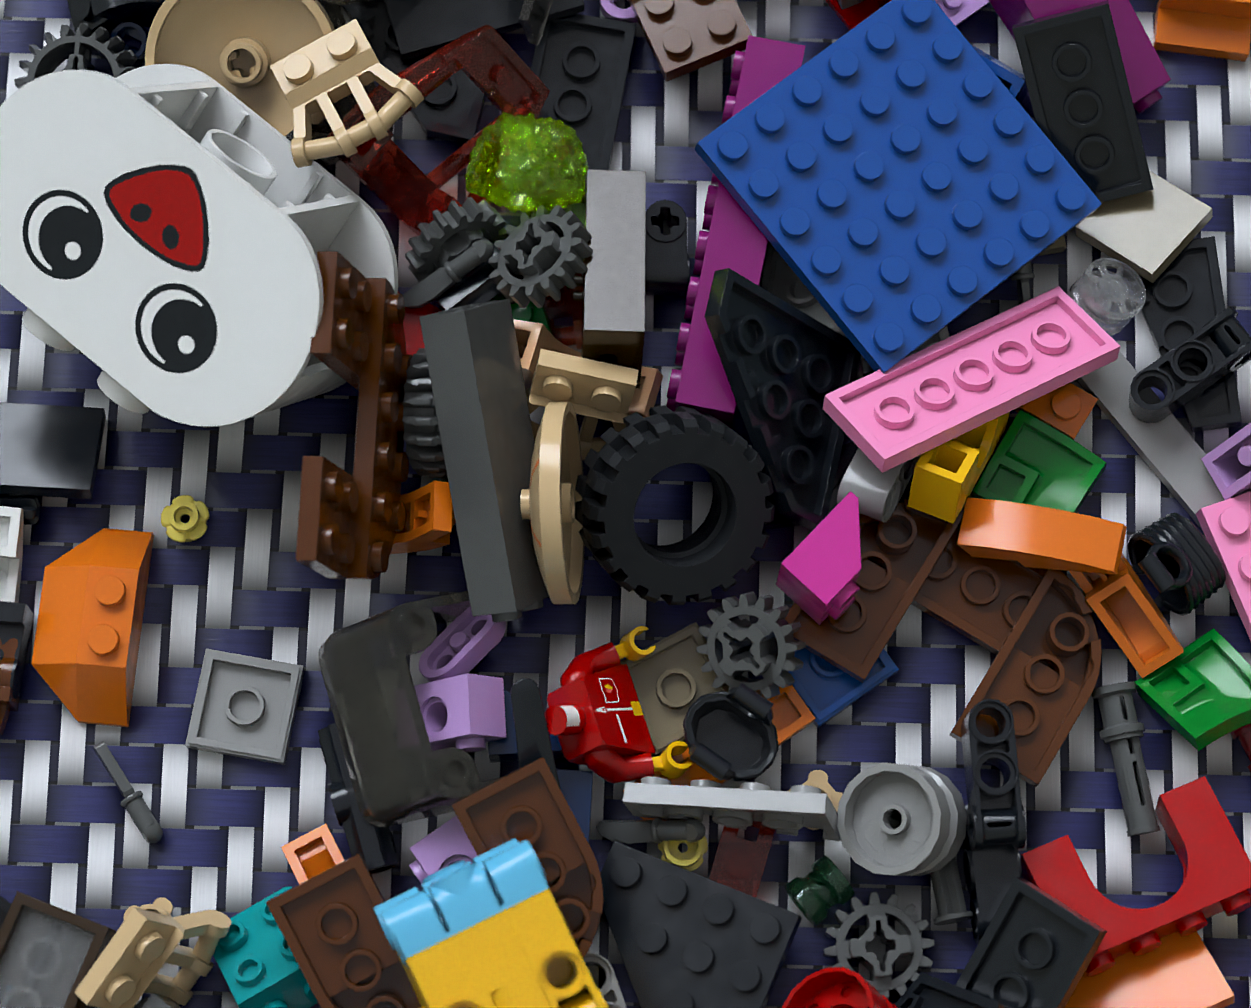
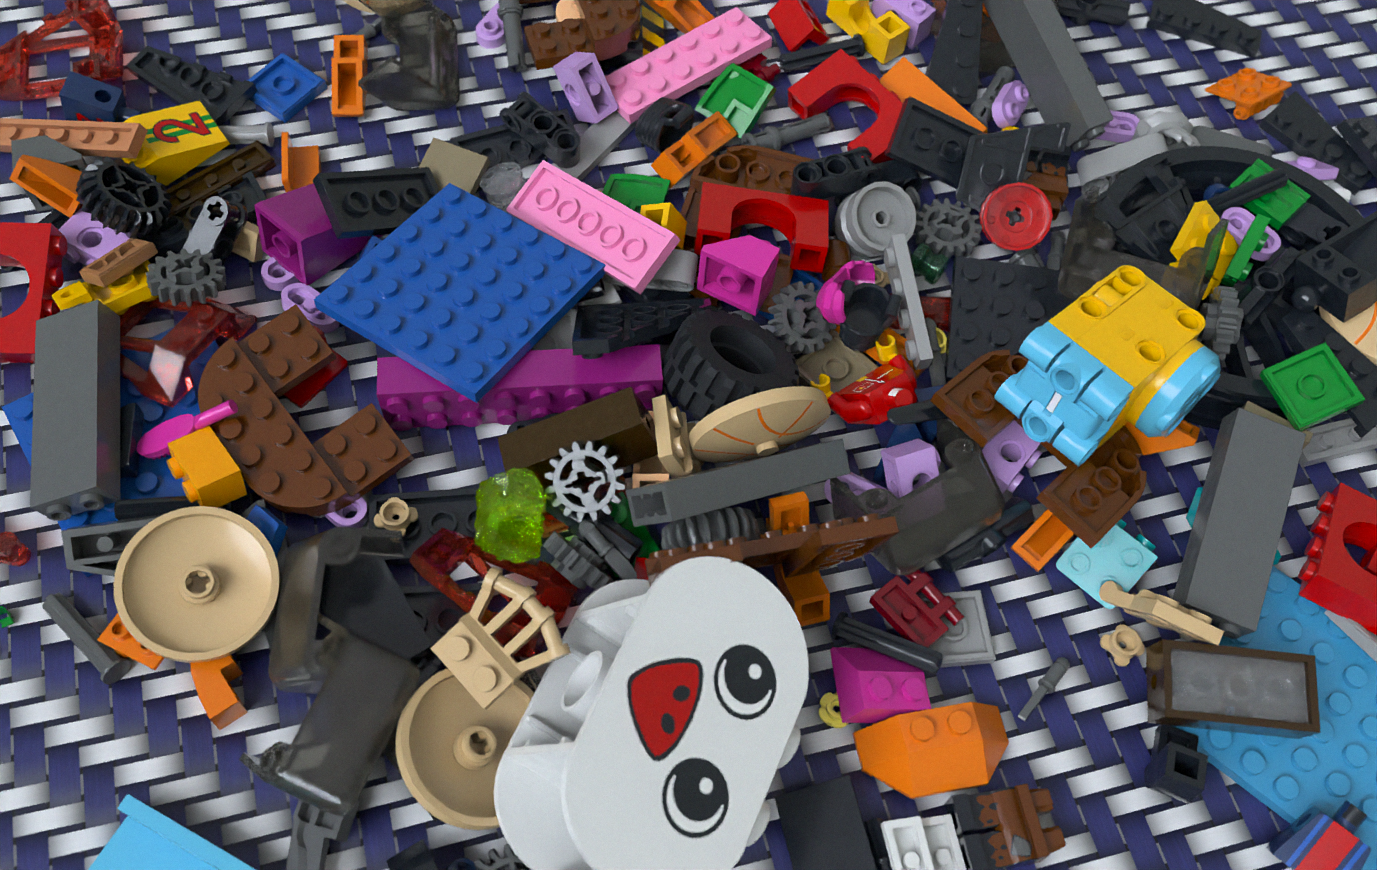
camera: 110 degrees left, 15 degrees down
orange slope [957,497,1127,575] -> none
none -> tan plate [374,497,418,538]
none -> red arch [694,182,829,273]
none -> dark pink piece [816,260,875,325]
none -> reddish brown brick [821,239,852,282]
none -> dark pink slope [830,647,931,723]
none -> black axle [832,611,943,674]
none -> dark red plate [869,564,965,648]

